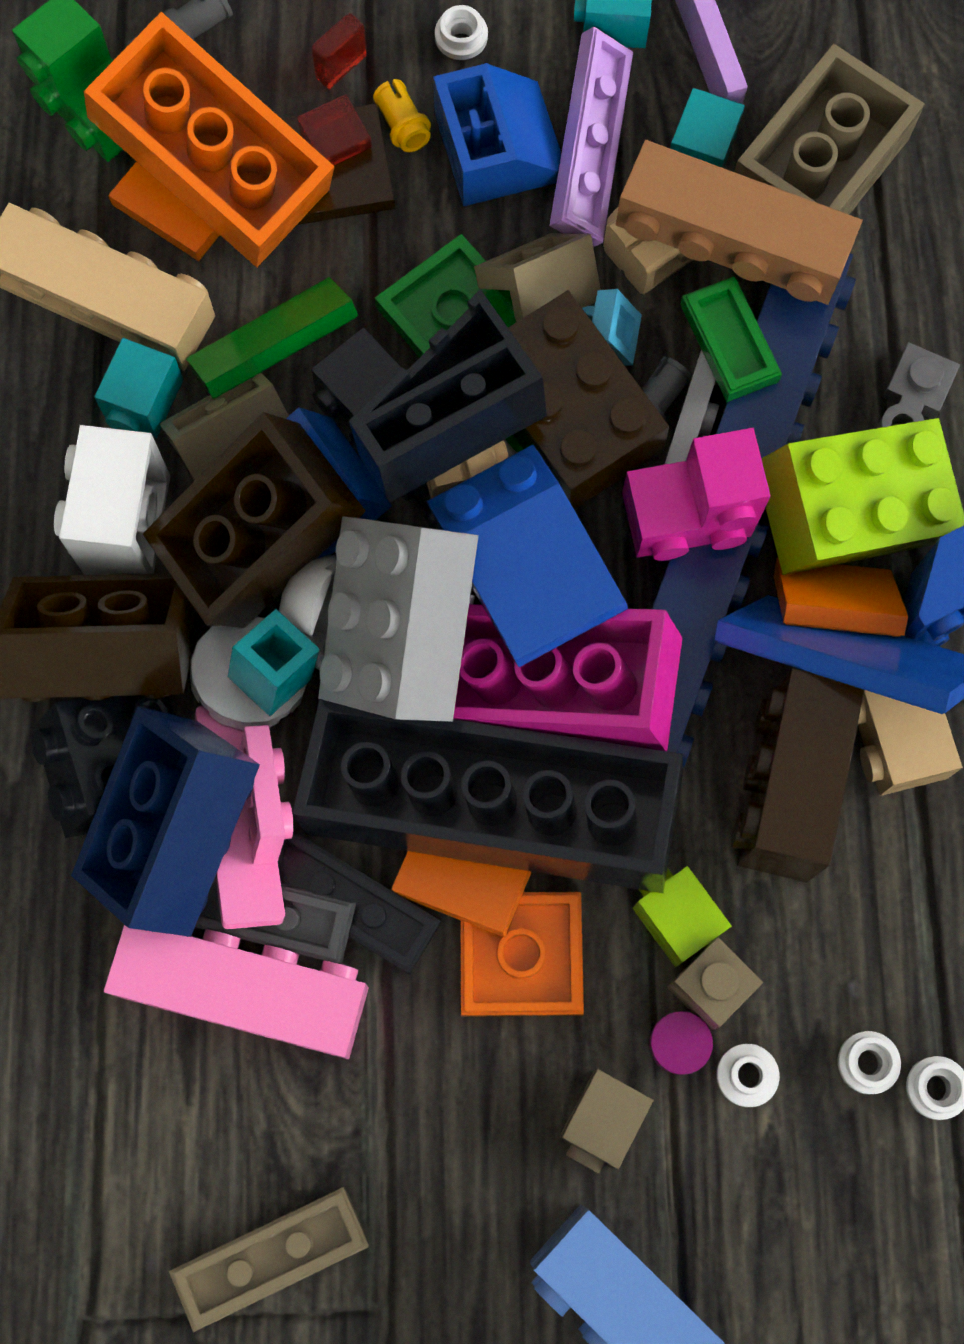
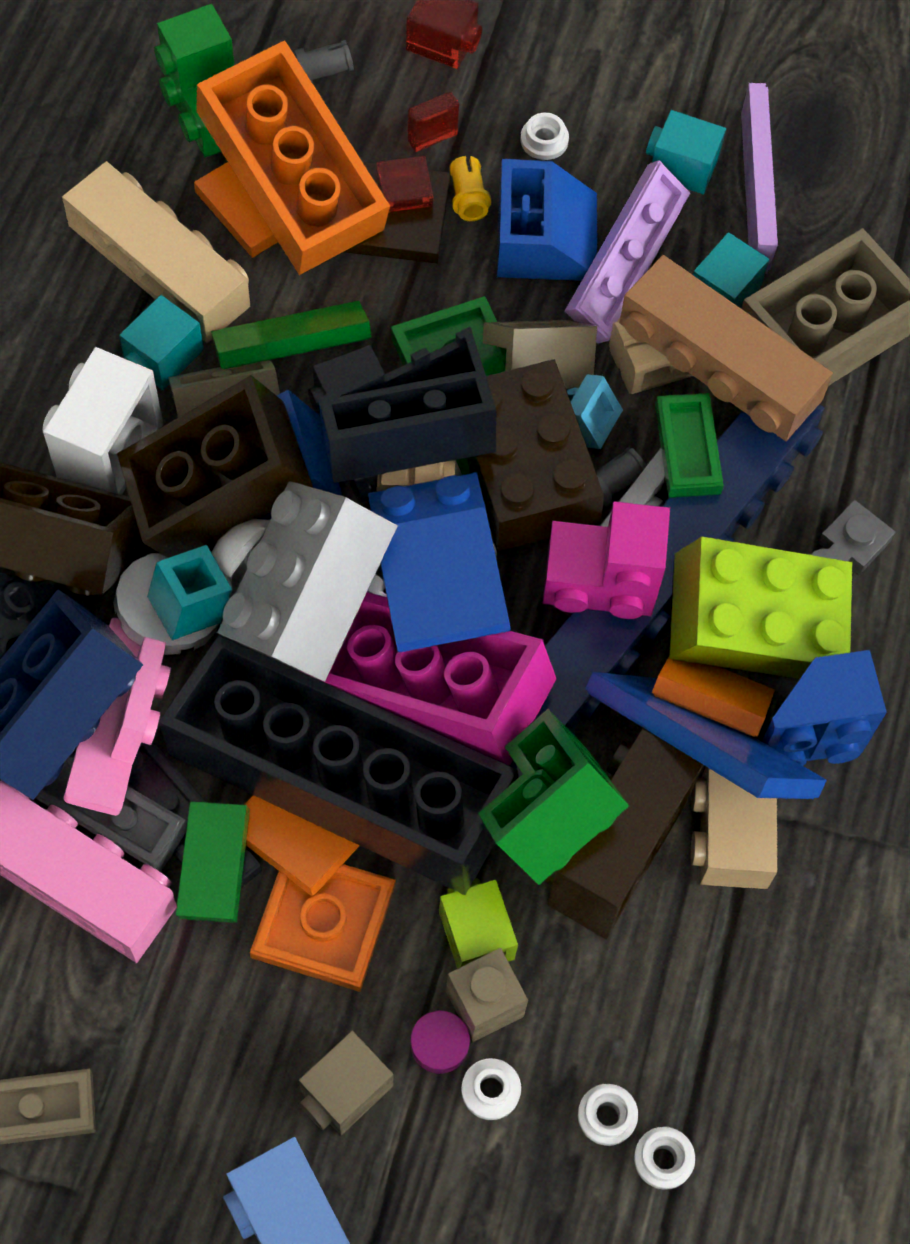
camera: 15 degrees right, 10 degrees down
none -> green tile [176,801,250,923]
none -> green brick [478,708,629,885]

